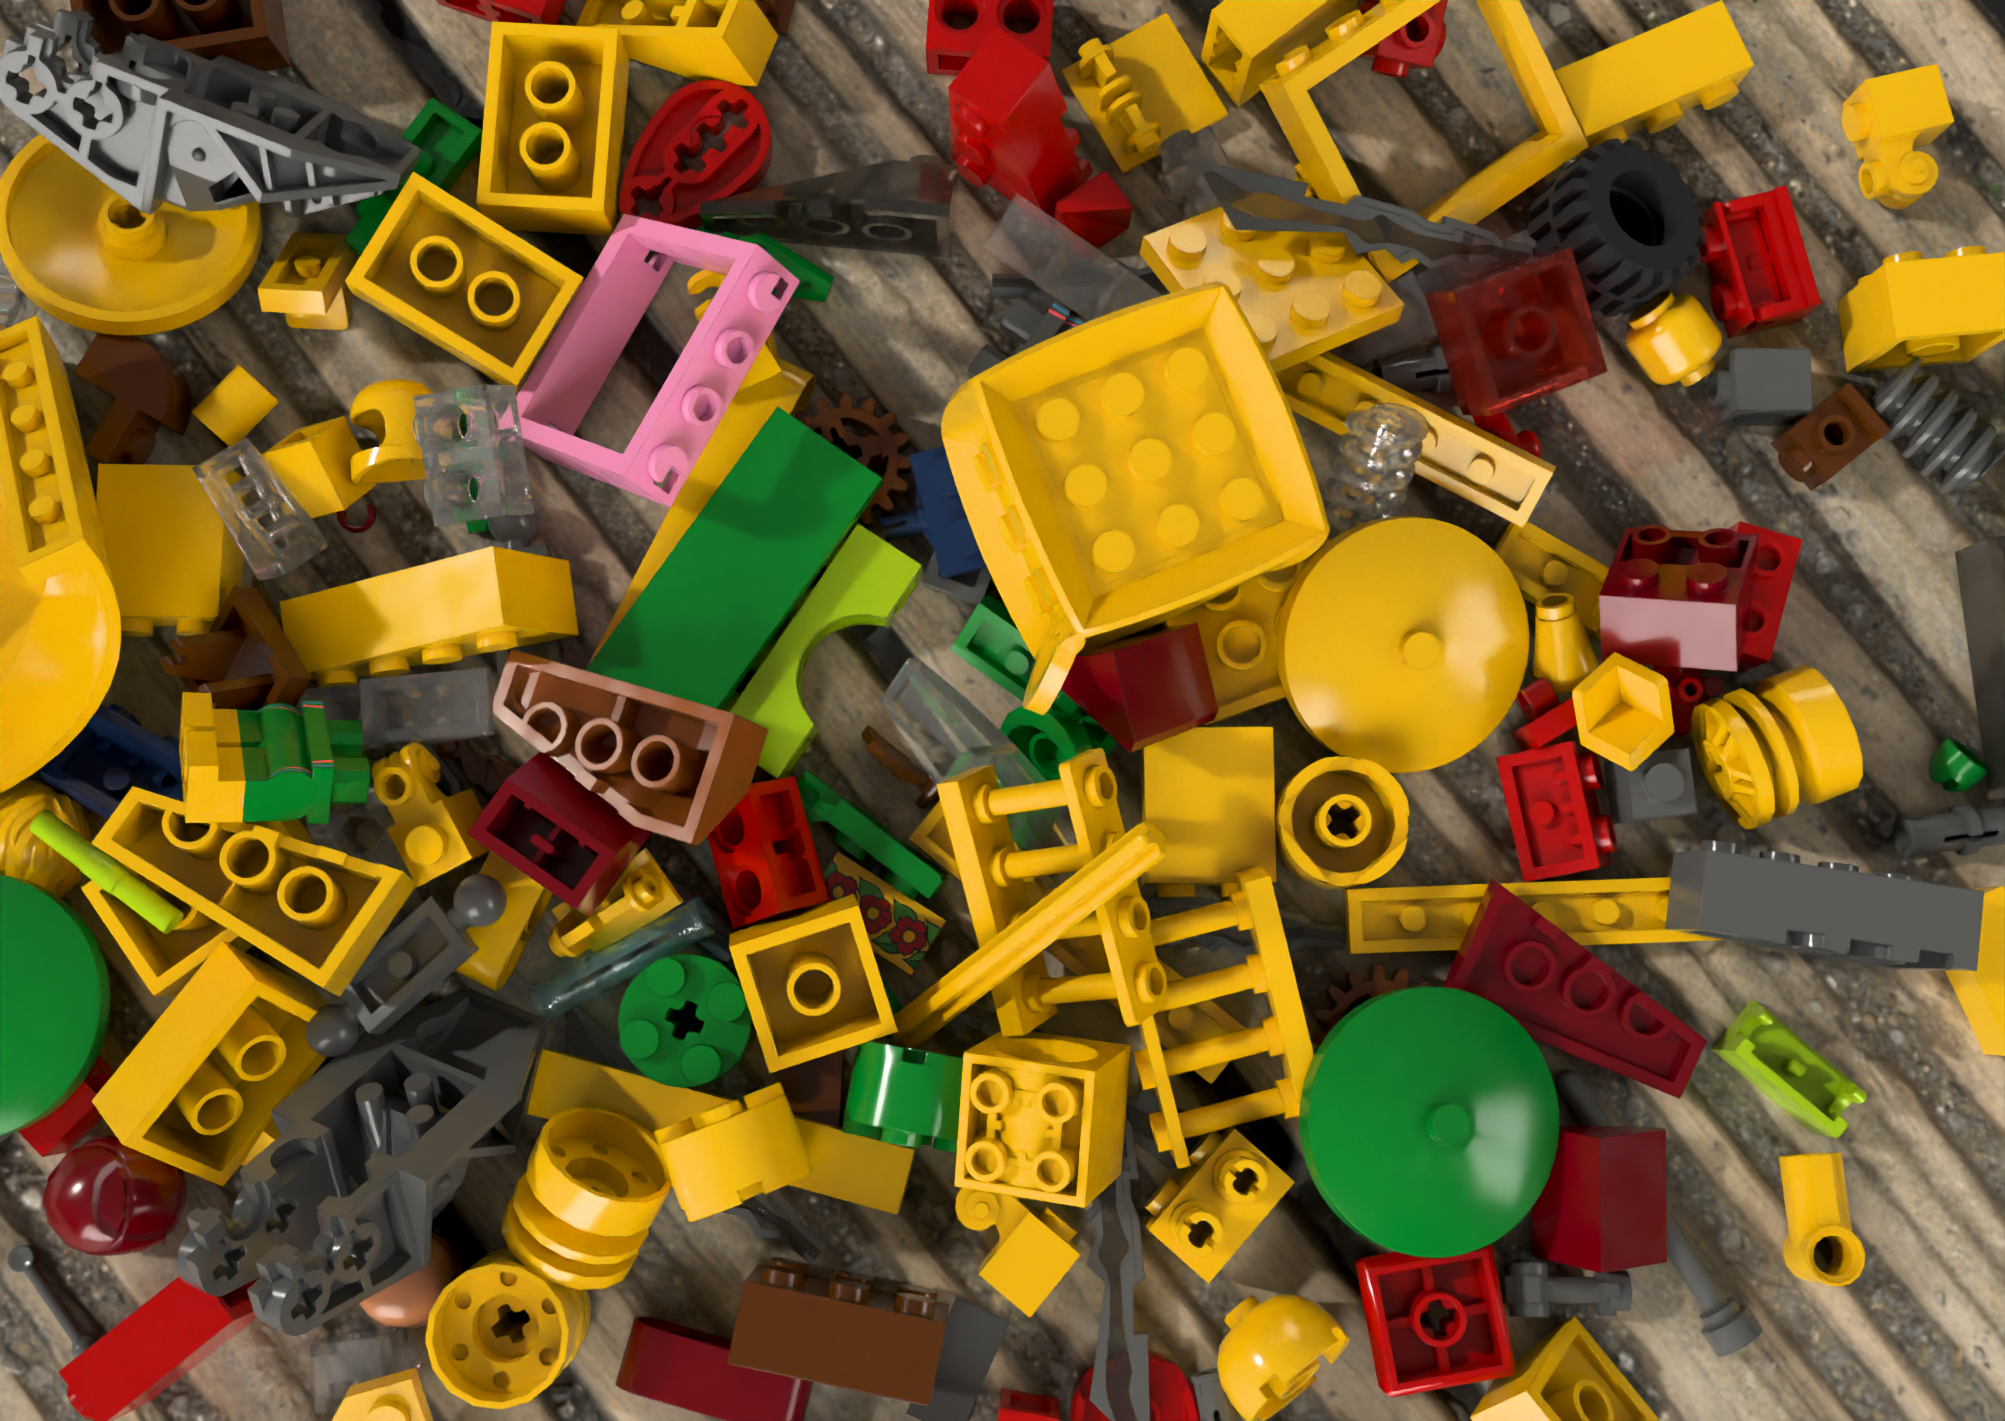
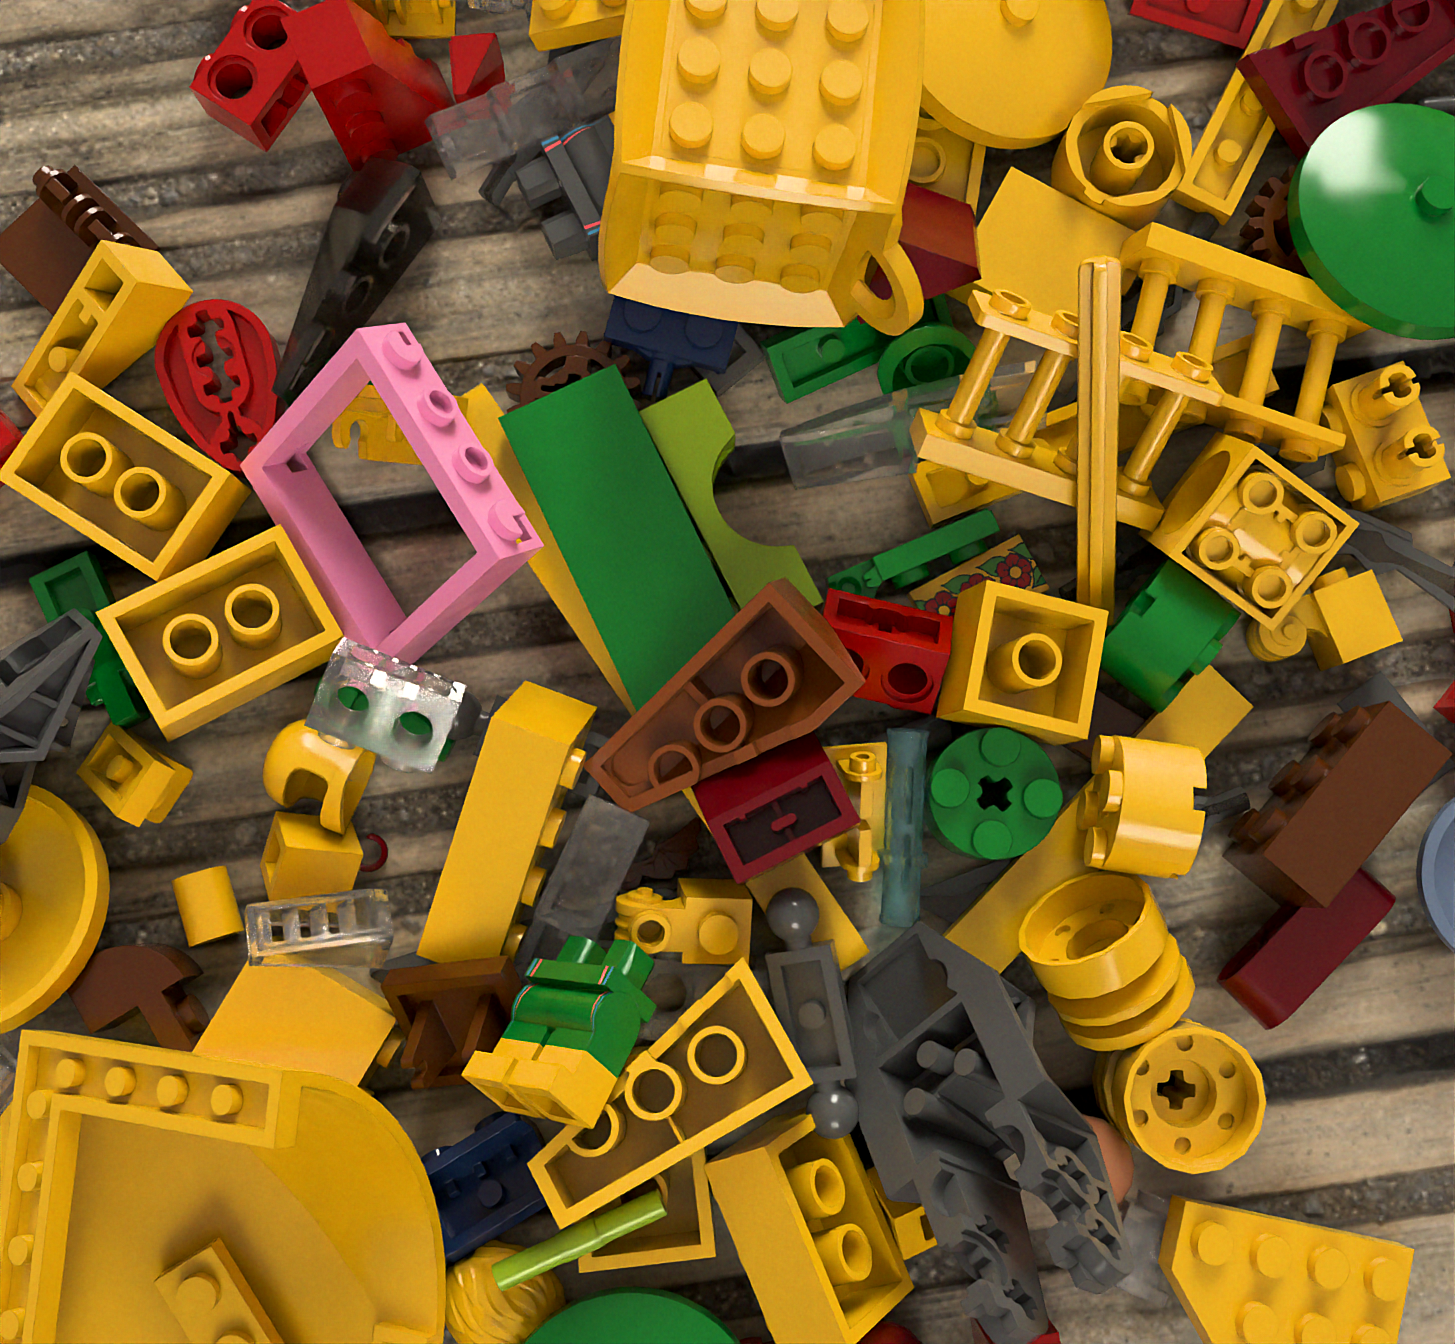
camera: 60 degrees left, 0 degrees up
reddish brown piece [861,726,951,809] -> none

